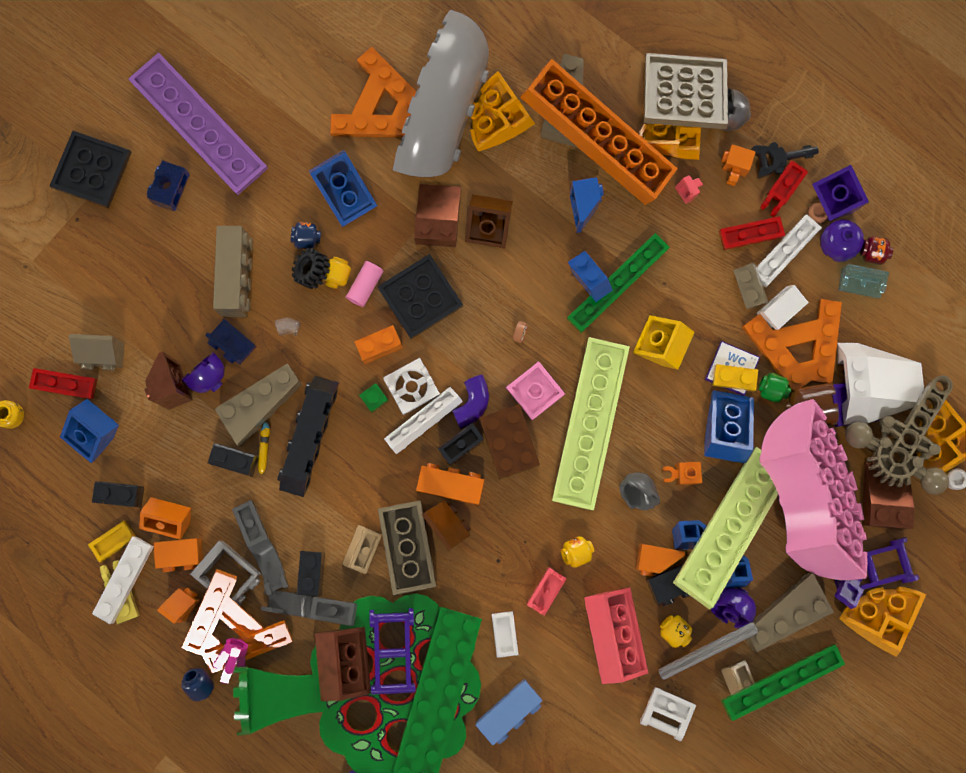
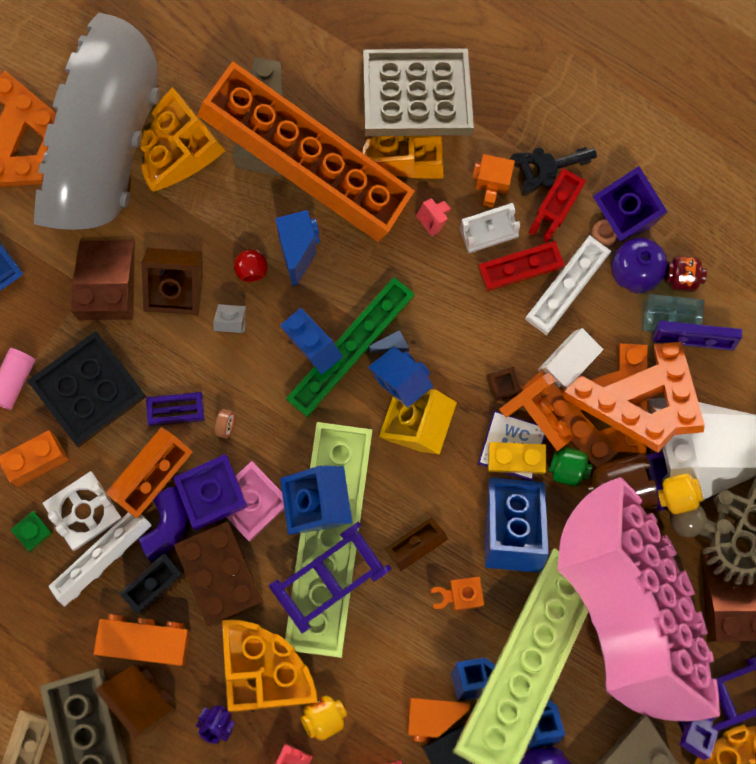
camera: 10 degrees left, 5 degrees down
dark grey hair [619,472,660,511] -> none
flat silver cylinder [720,88,751,131] -> none
dark tan plate [733,263,768,309] -> none
none -> orange brick [105,428,193,519]
none -> dark purple tile [146,392,205,426]
none -> dark purple plate [173,454,248,531]
none -> dark purple gear [196,706,235,744]
none -> light grey bracket [213,304,246,333]
none -> light orange brick [222,620,317,712]
none -> red piece [233,249,268,282]
none -> dark purple piece [268,521,392,634]
none -> blue slope [280,466,352,535]
none -> sand blue piece [369,330,409,353]
none -> blue brick [369,346,434,408]
none -> reddish brown plate [385,517,448,571]
none -> white hinge [459,203,520,254]
none -> reddish brown tile [486,367,521,402]
none -> orange bracket [499,372,573,451]
none -> orange plate [564,342,705,453]
none -> dark purple tile [653,321,742,351]
none -> yellow head [658,474,704,514]

